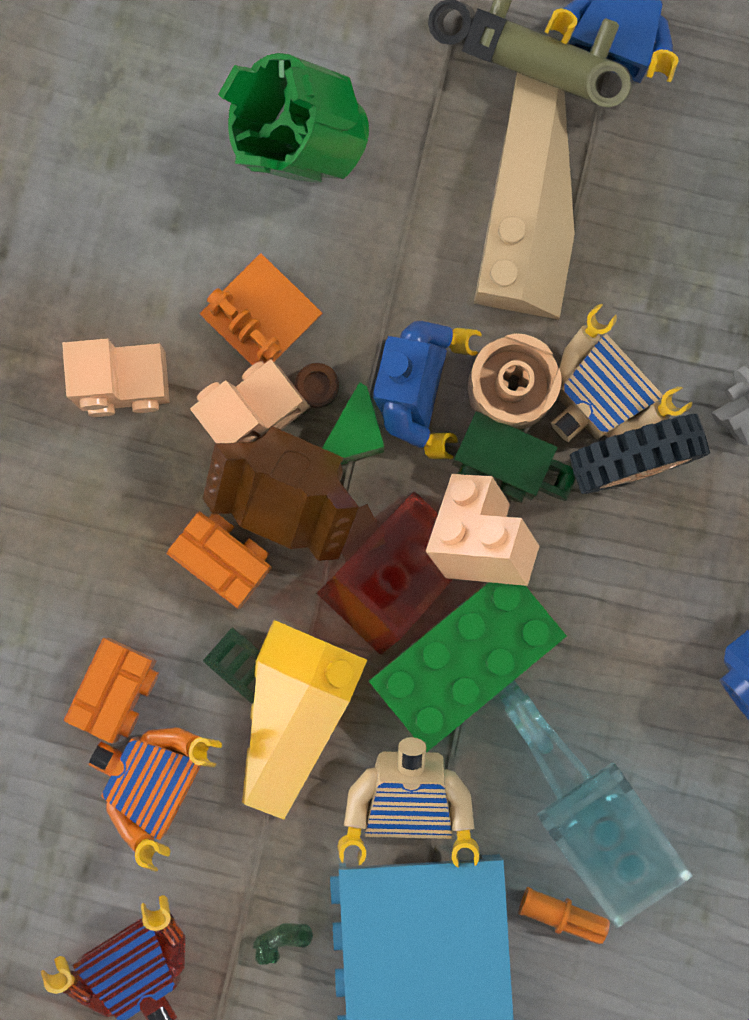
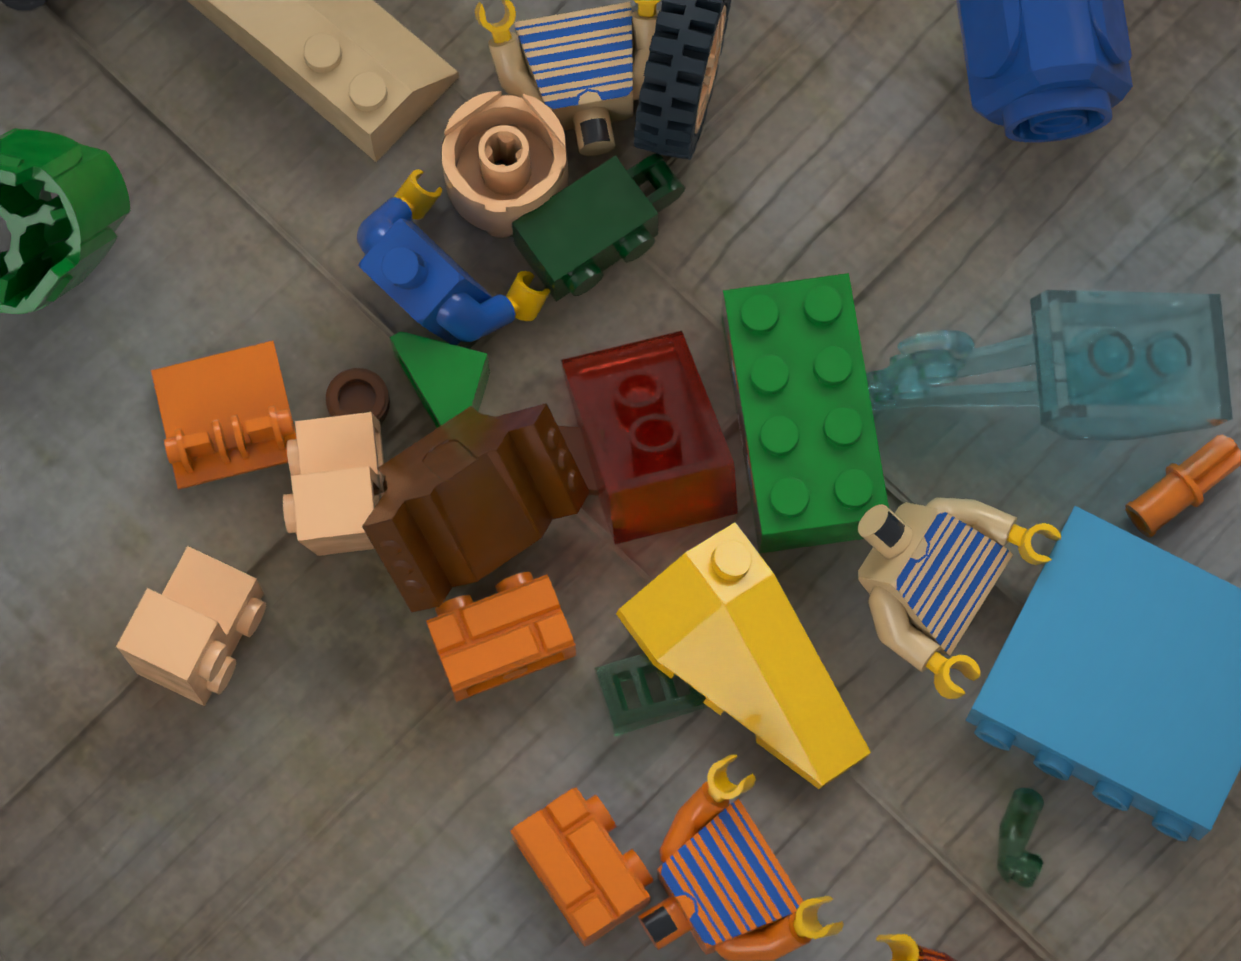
camera: 50 degrees left, 10 degrees down
light nougat brick [426,474,539,586] -> none

